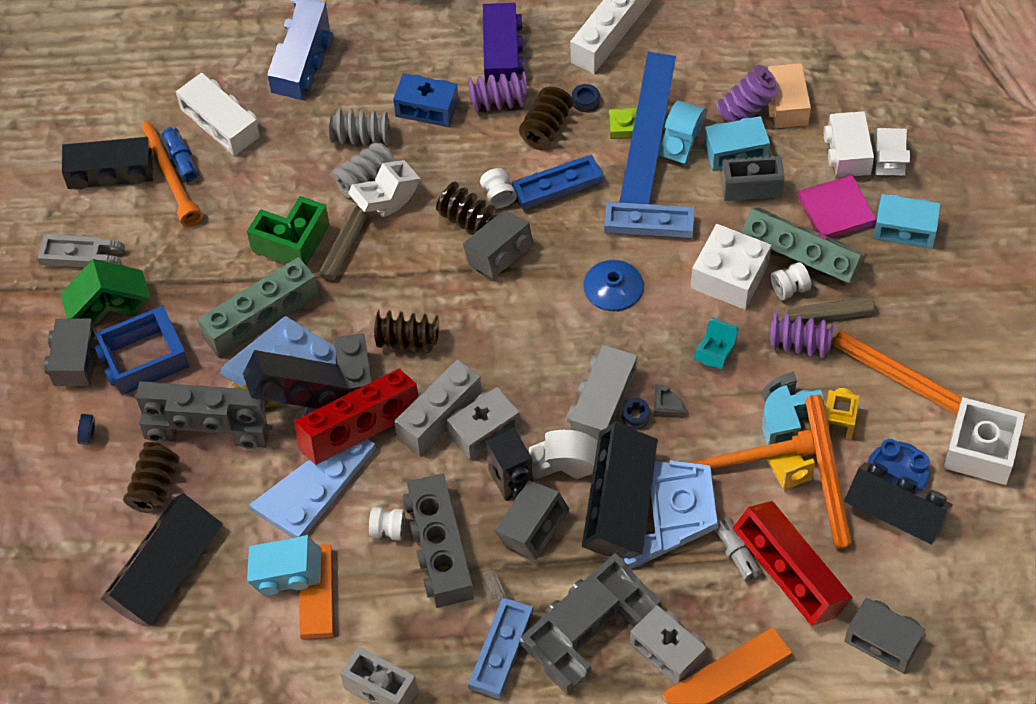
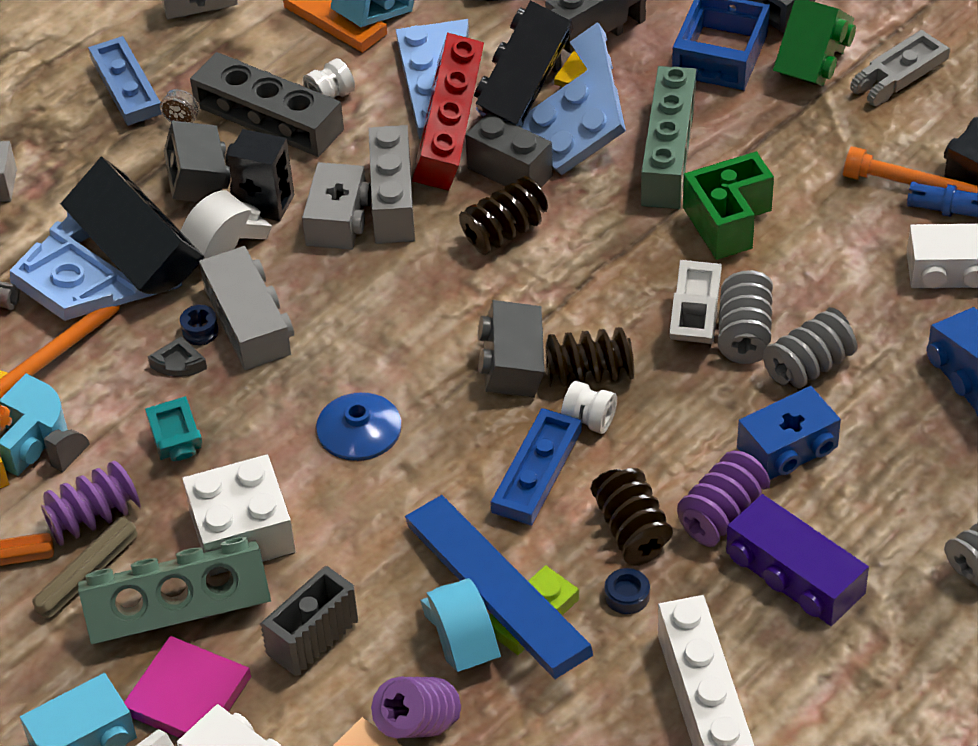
camera: 135 degrees right, 10 degrees down
dark tan axle [320,206,367,281] -> none
dark grey bracket [520,553,661,695] -> none
medium blue plate [604,202,694,238] -> none
medium azure brick [704,116,770,171] -> none
white wheel [771,262,812,300] -> none

